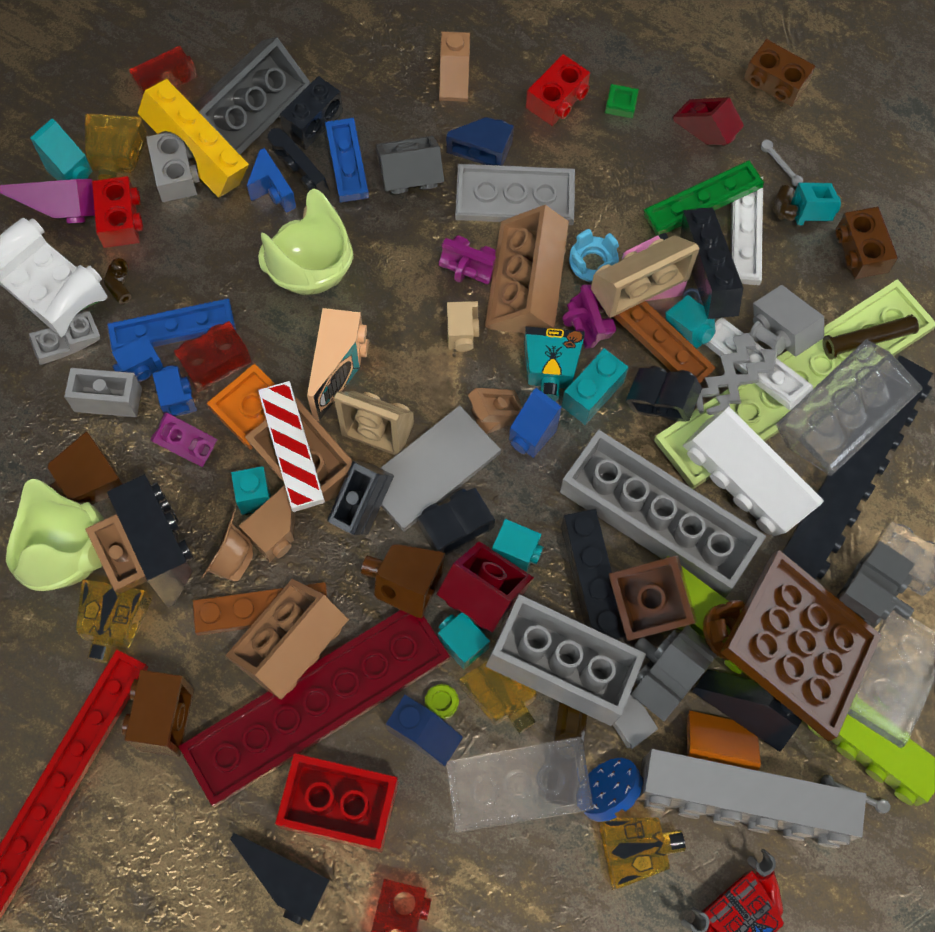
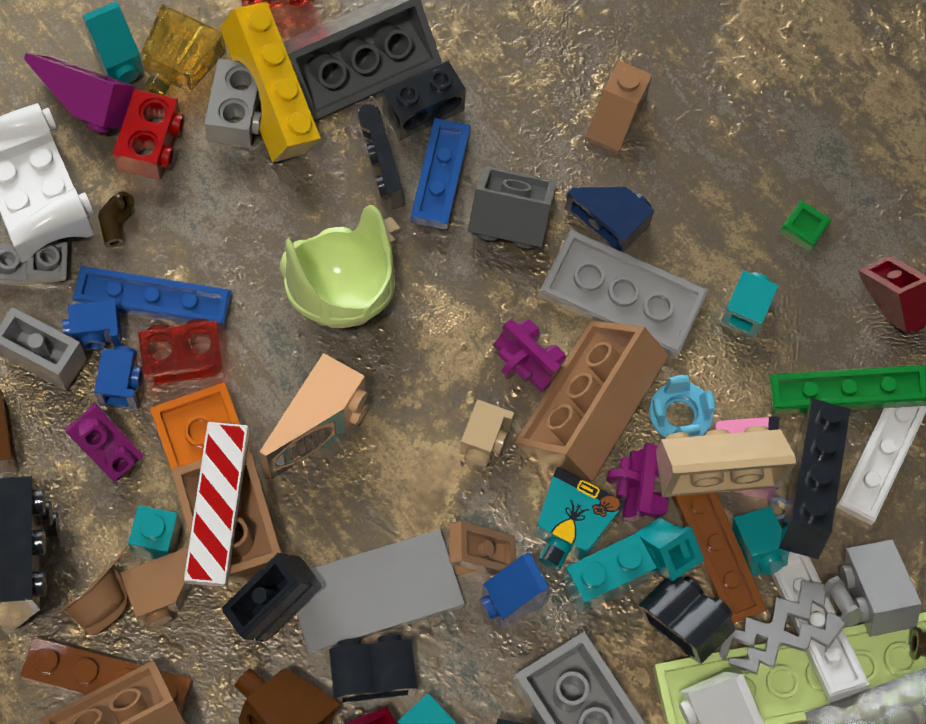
camera: 20 degrees right, 0 degrees up
blue slope [247,148,296,213] -> none
tan slope [334,391,414,455] -> none
red brick [526,54,590,126] -> none
none -> teal brick [634,517,704,581]
none -> teal brick [720,270,779,338]

